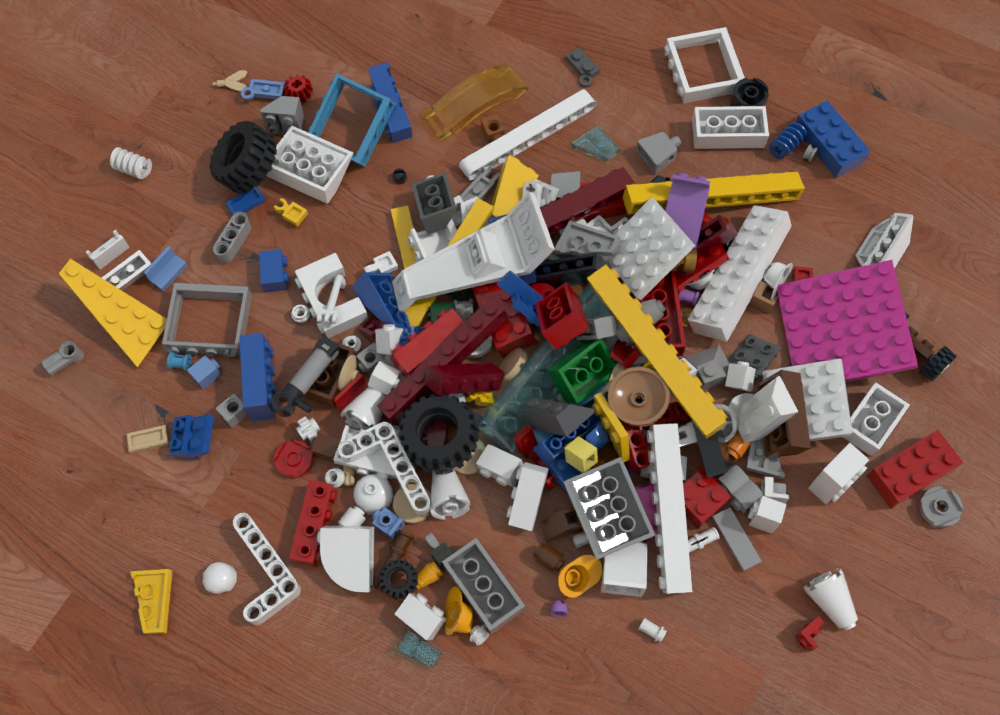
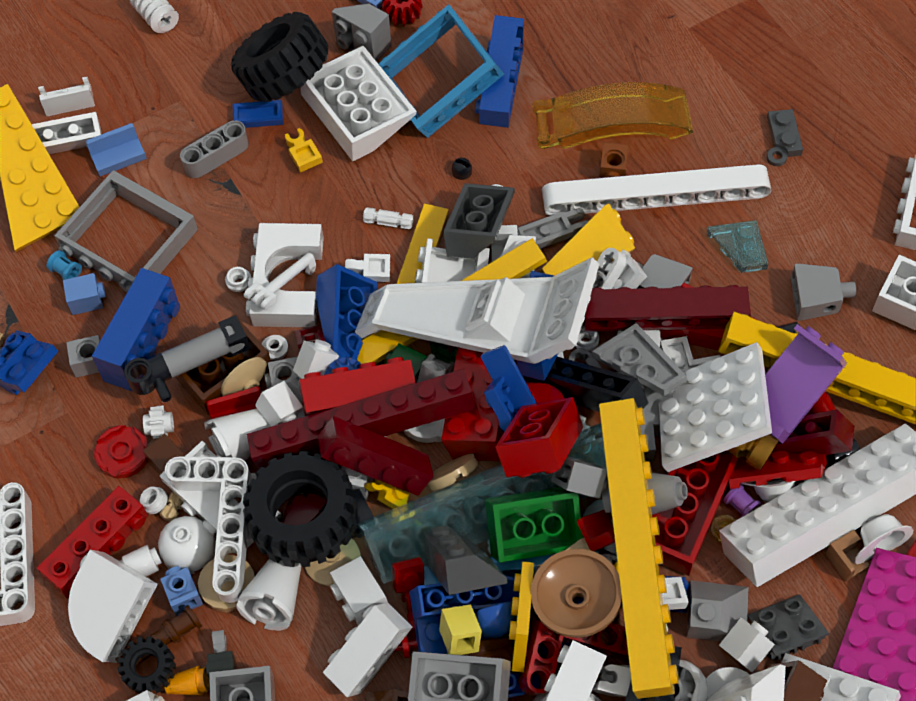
camera: 30 degrees right, 5 degrees down
blue brick [259,249,289,293] -> none
none -> white axle [363,207,414,229]

